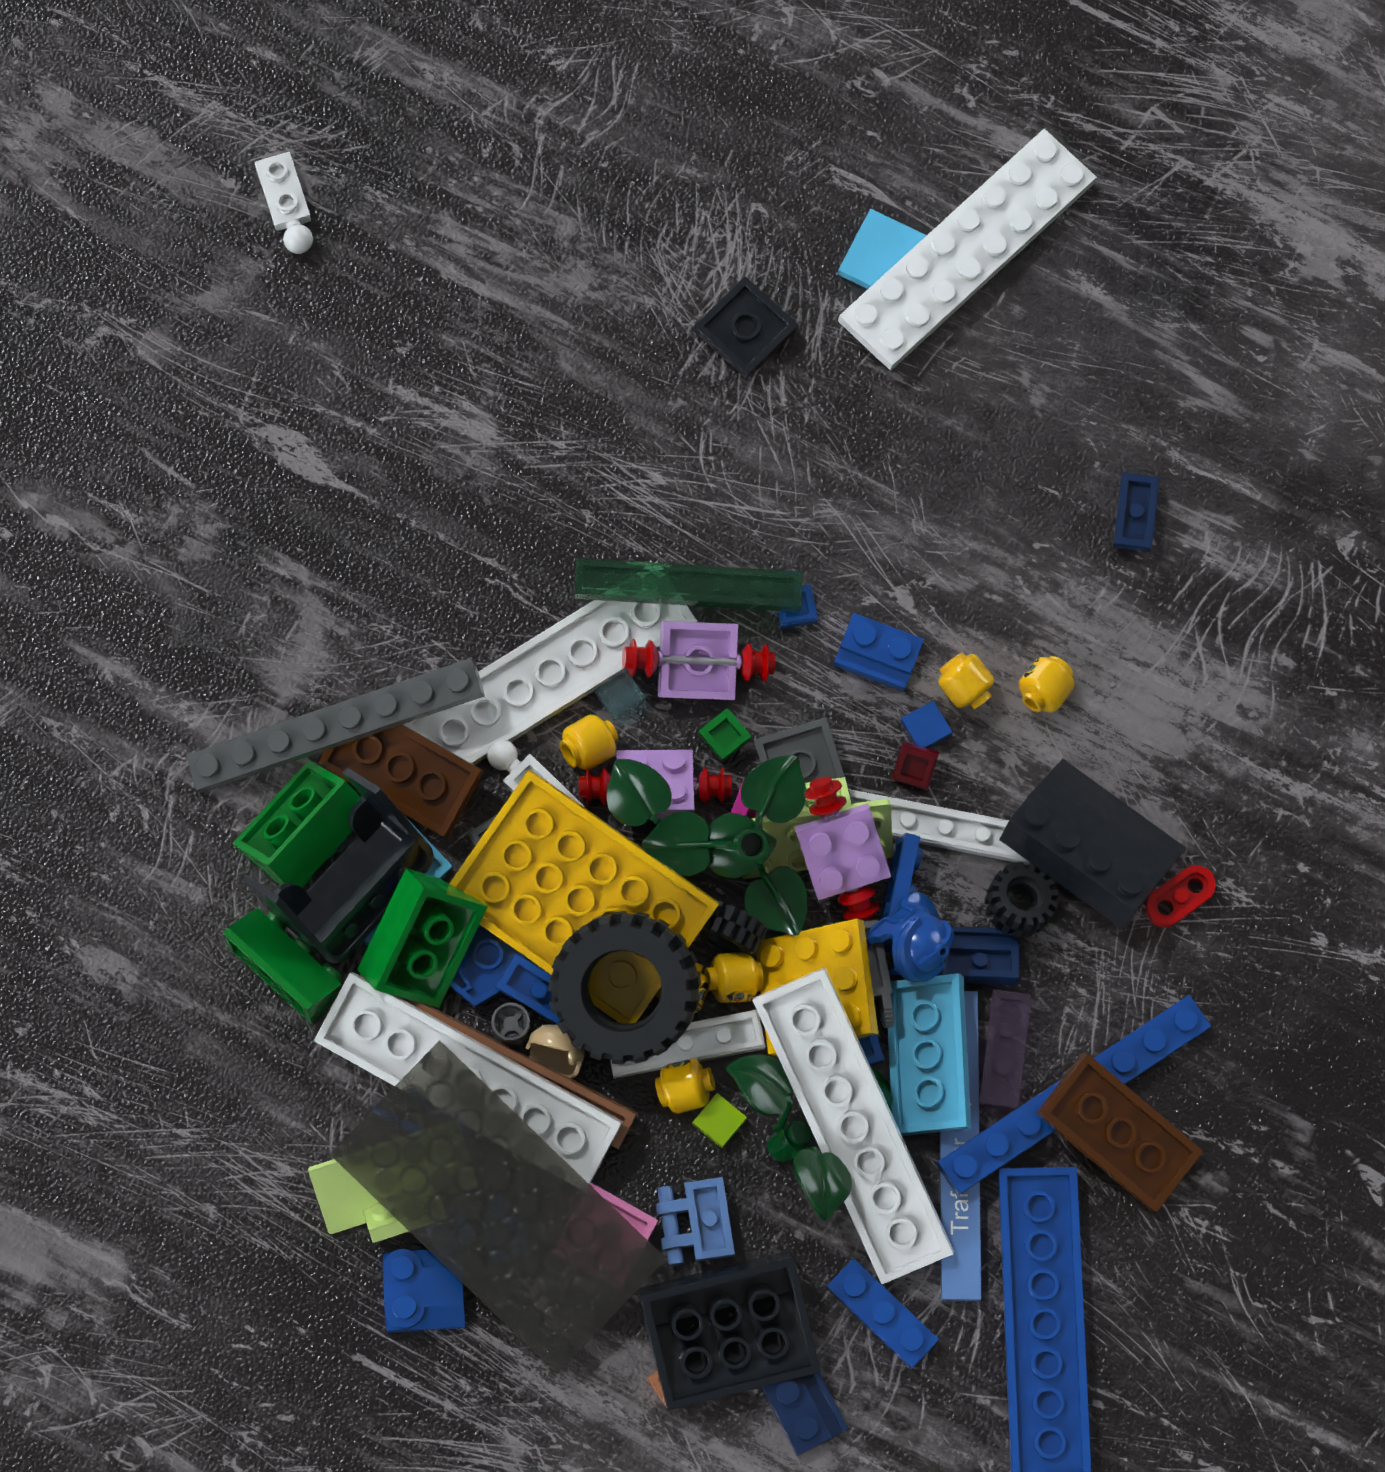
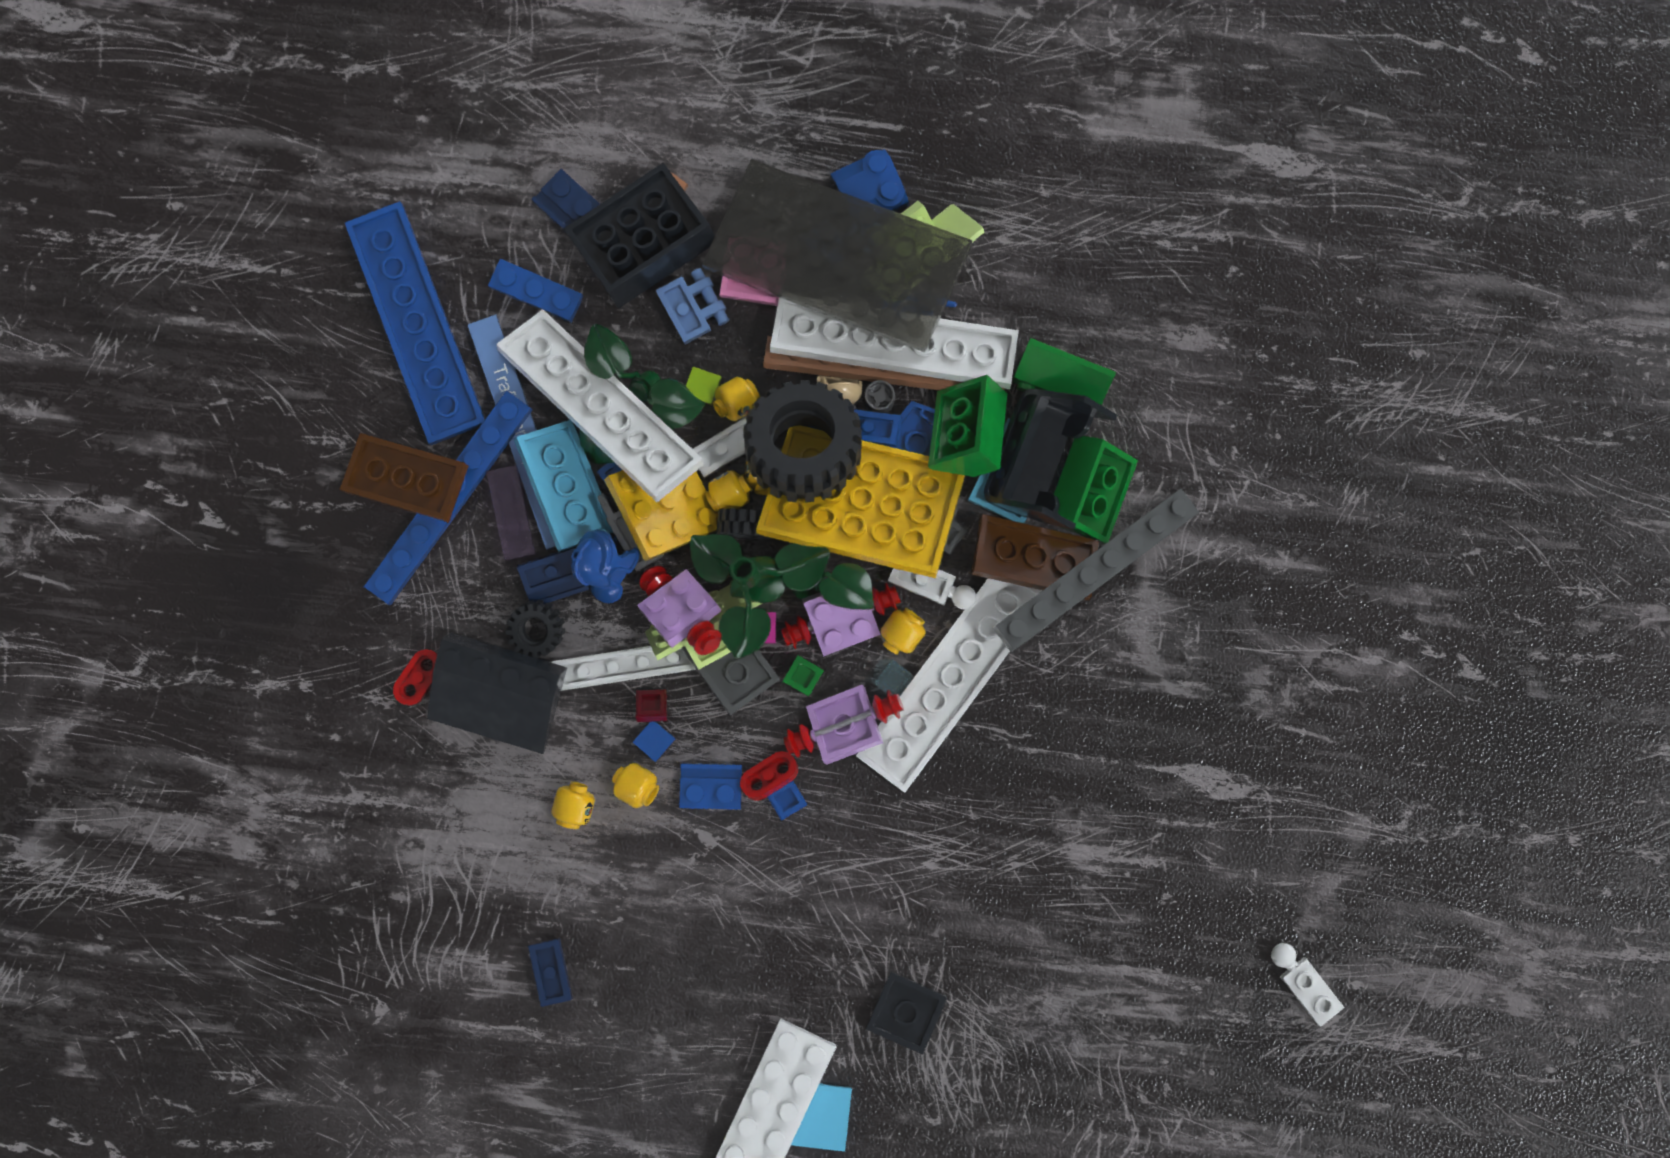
camera: 165 degrees right, 10 degrees up
clear green plate [573,558,802,612] -> none
blue plate [880,833,923,953] -> none
none -> red plate [740,751,799,801]

